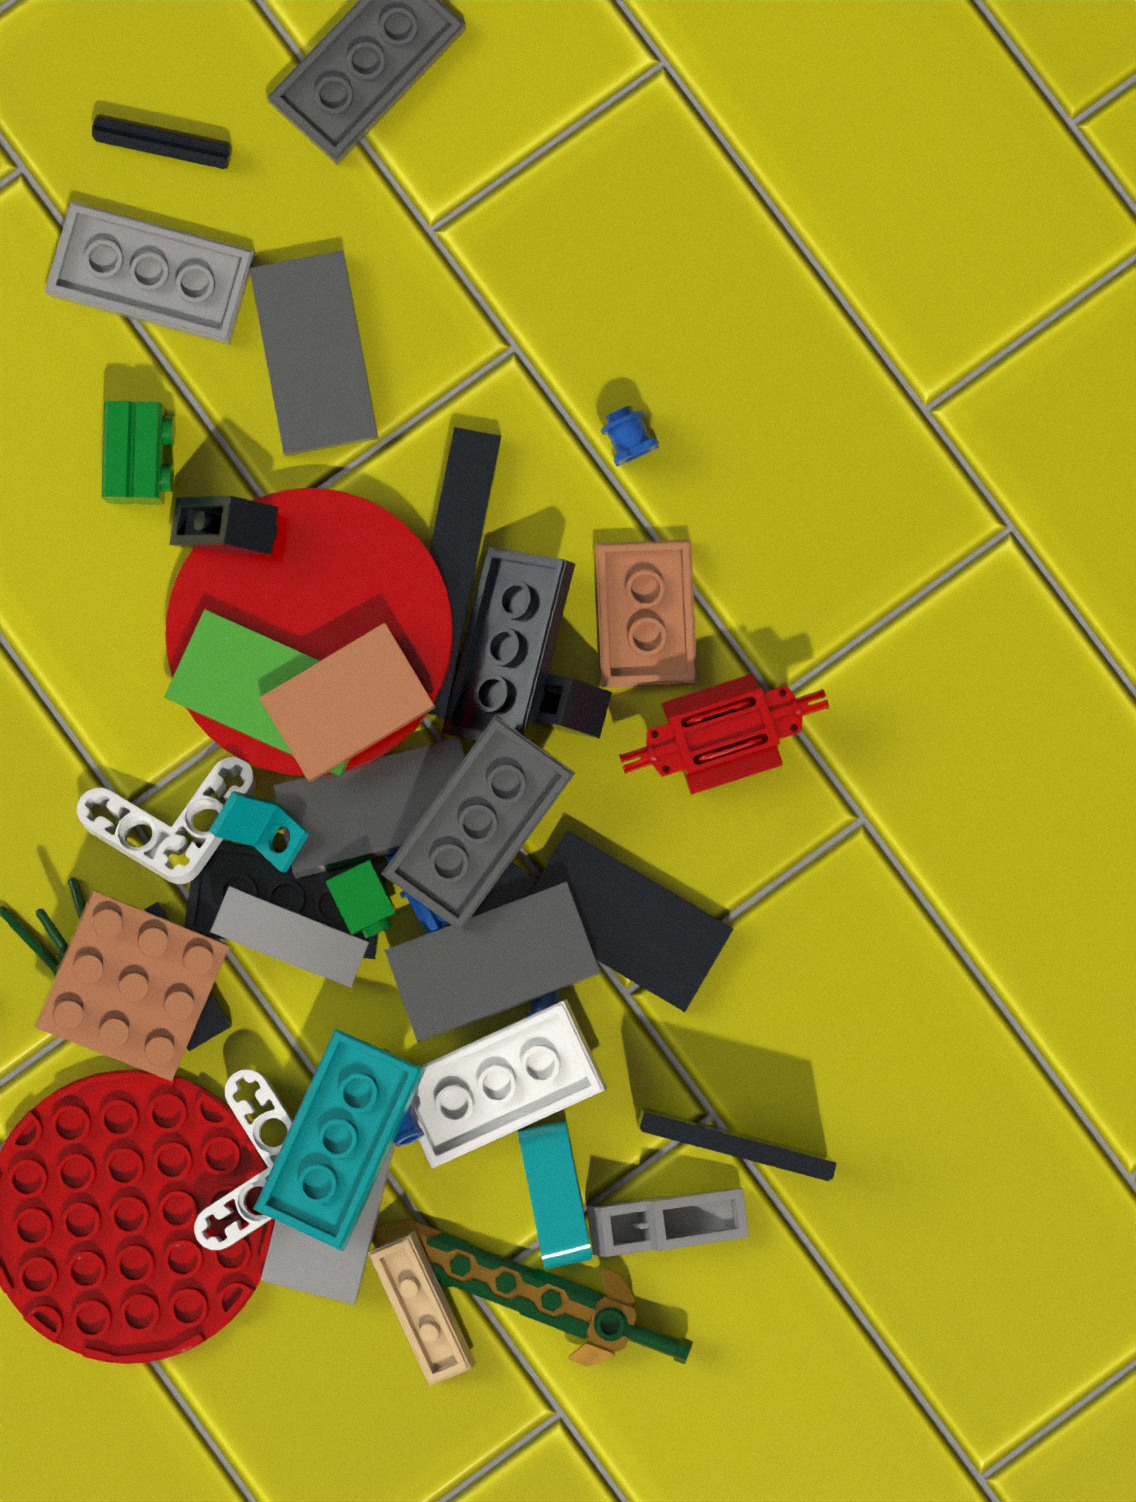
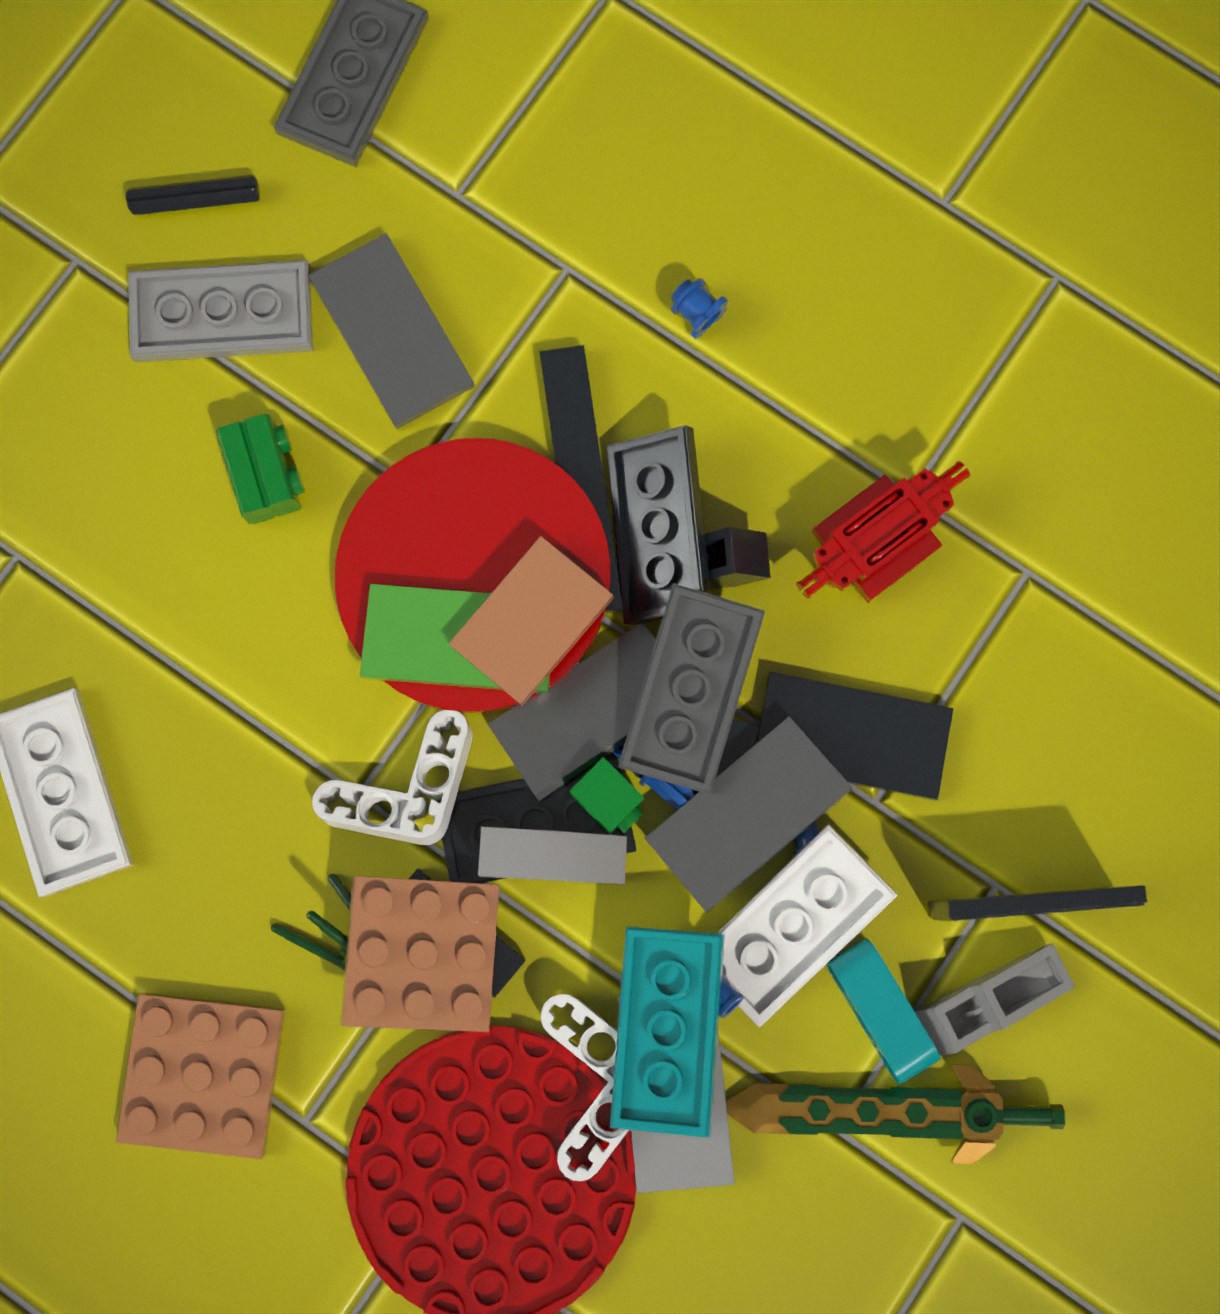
camera: 20 degrees left, 5 degrees down
black slope [169,496,278,555] -> none
teal bracket [209,791,309,872] -> none
tan tile [368,1231,476,1386] -> none
nougat tile [595,540,698,688] -> none

